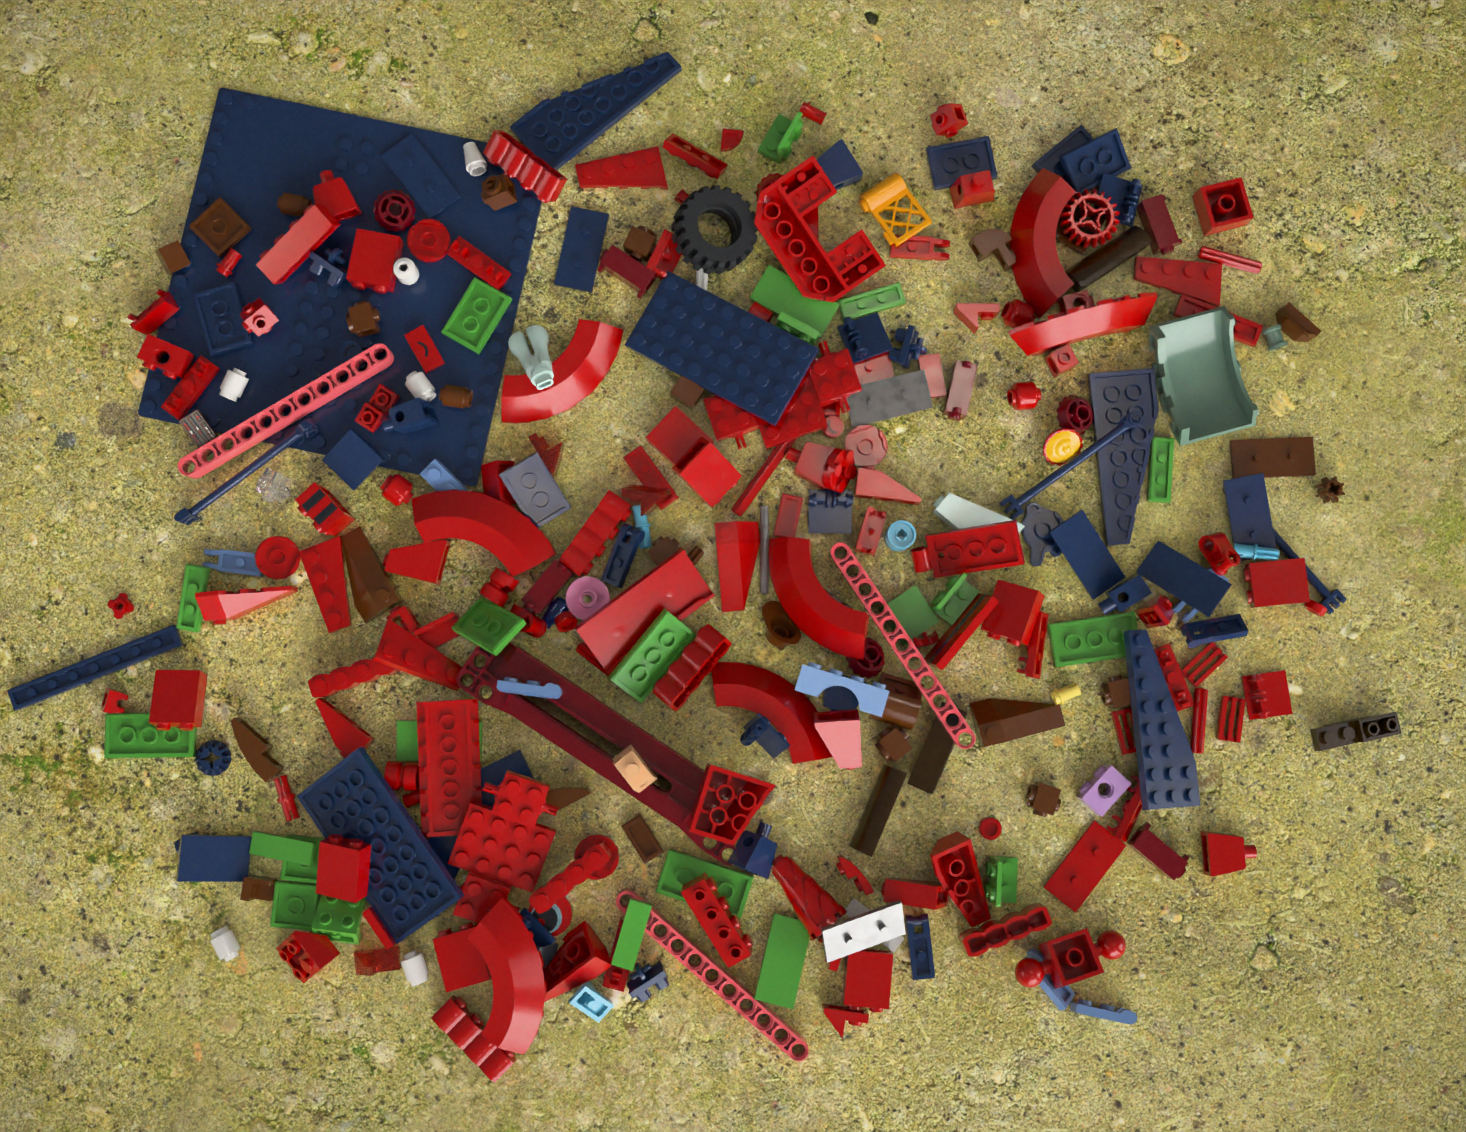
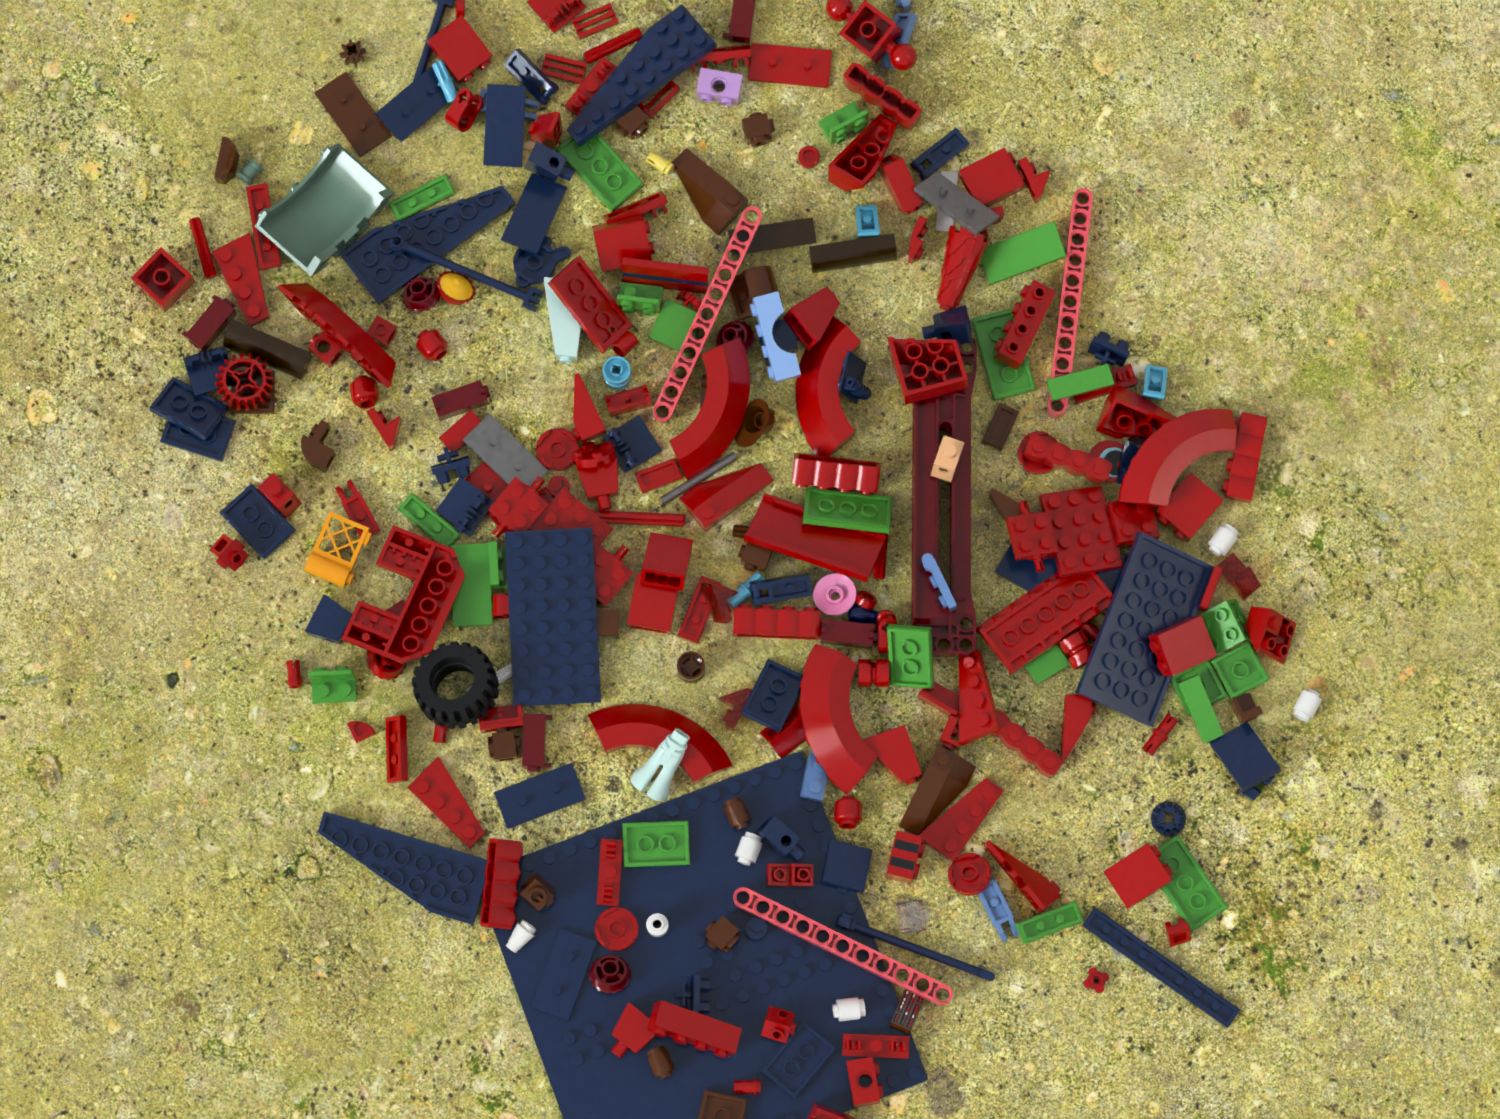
camera: 120 degrees left, 5 degrees down
reddish brown slope [231,718,284,782] -> none
red brick [346,228,404,294] -> none
red tile [404,325,445,374] -> none
reddish brown brick [875,726,913,762] -> none
red brick [1010,168,1076,319] -> none
none -> reddish brown wheel [677,651,705,684]
none -> medium azure slope [855,205,880,239]

